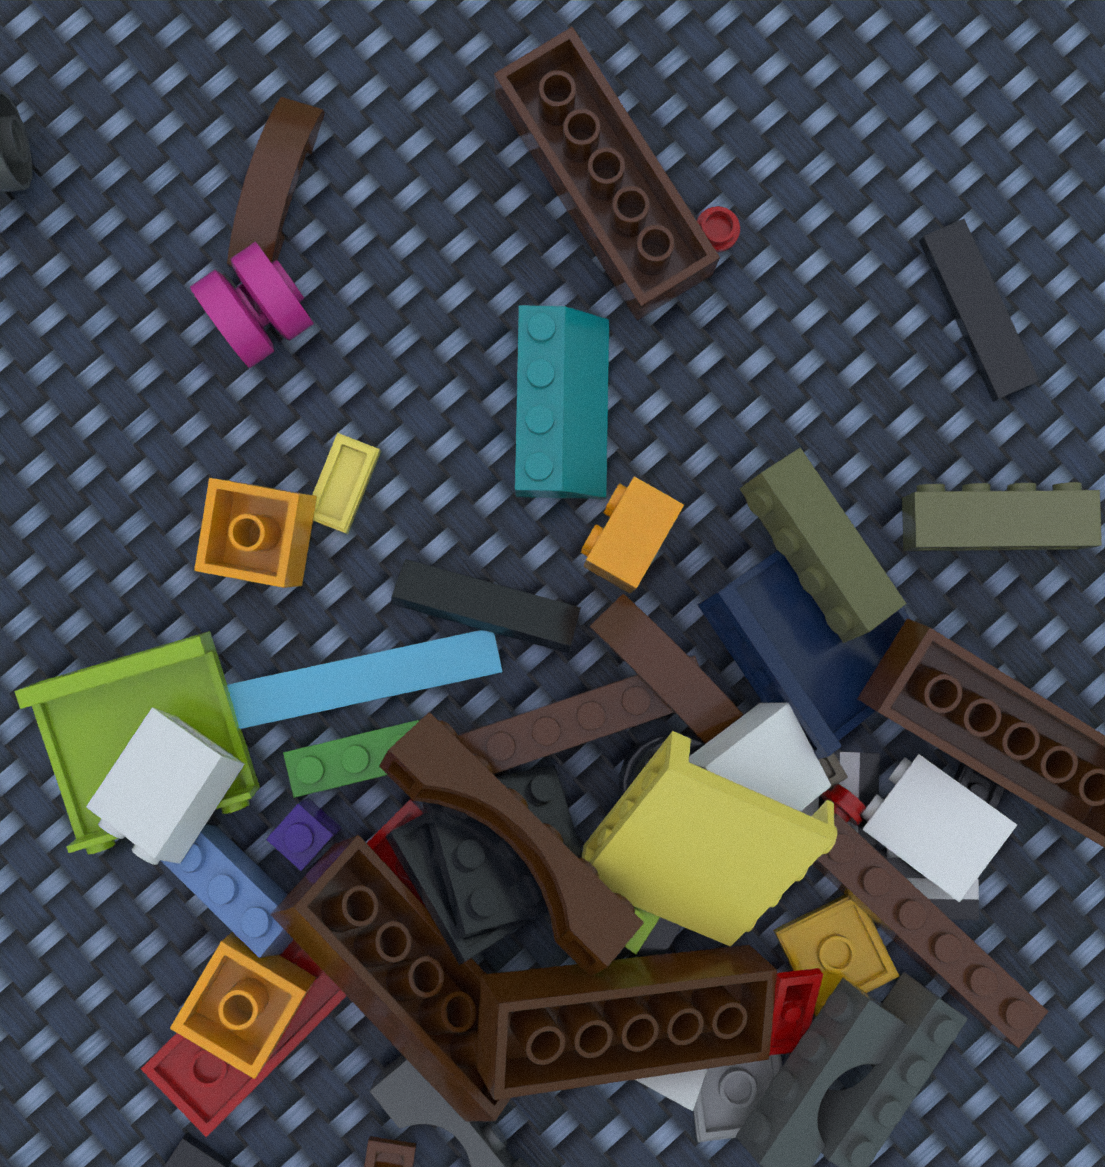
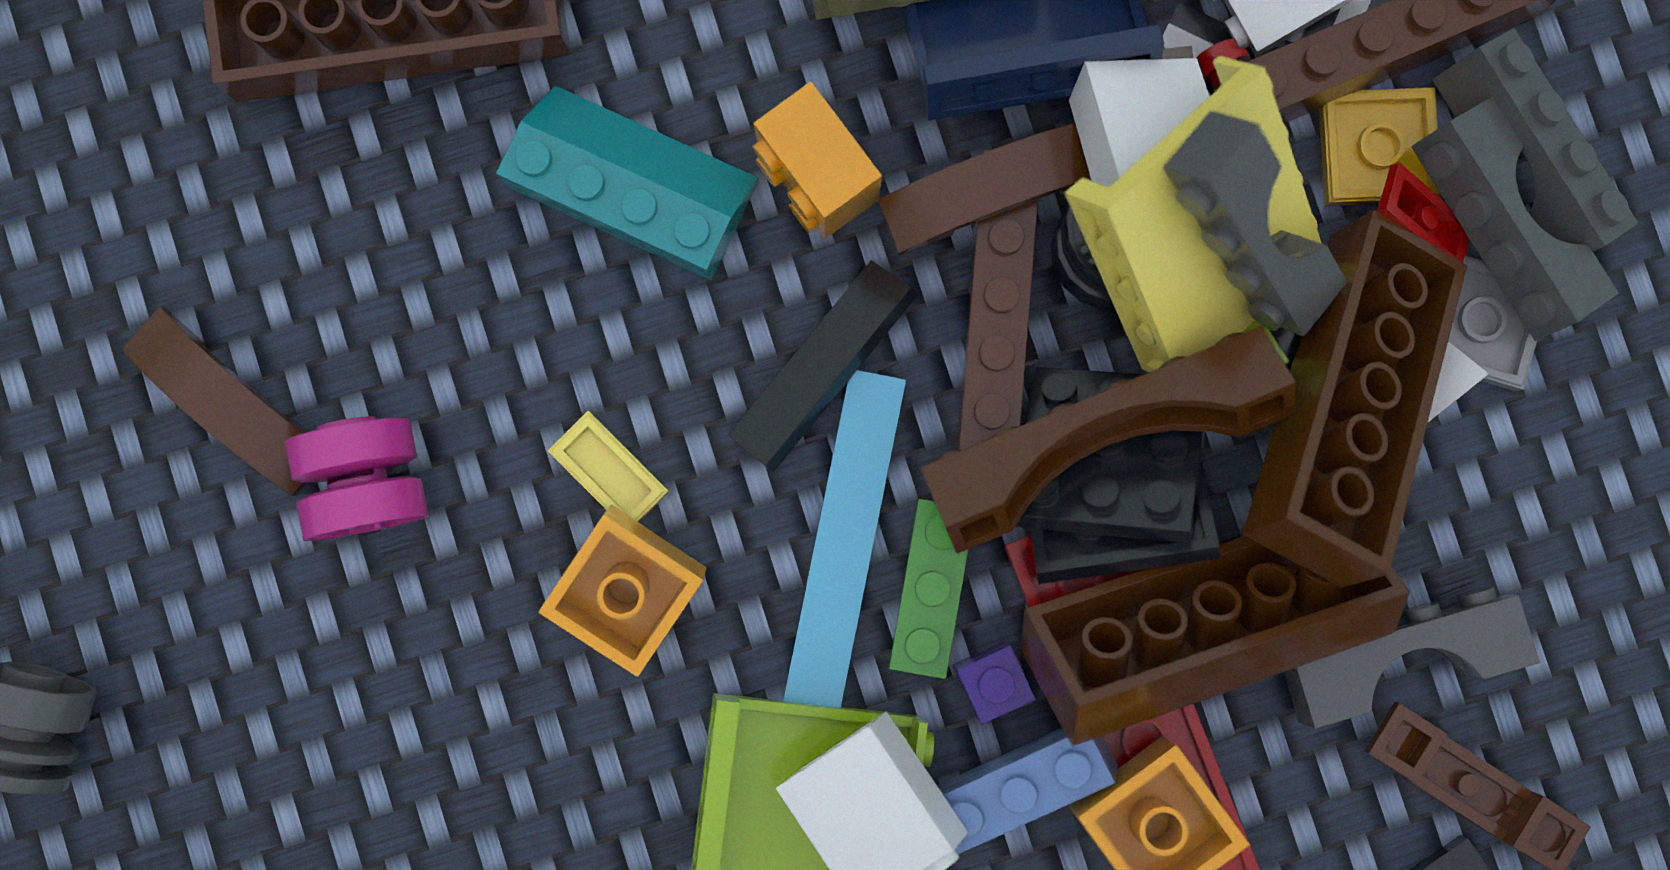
camera: 60 degrees left, 0 degrees up
none -> dark grey arch [1163,110,1347,337]

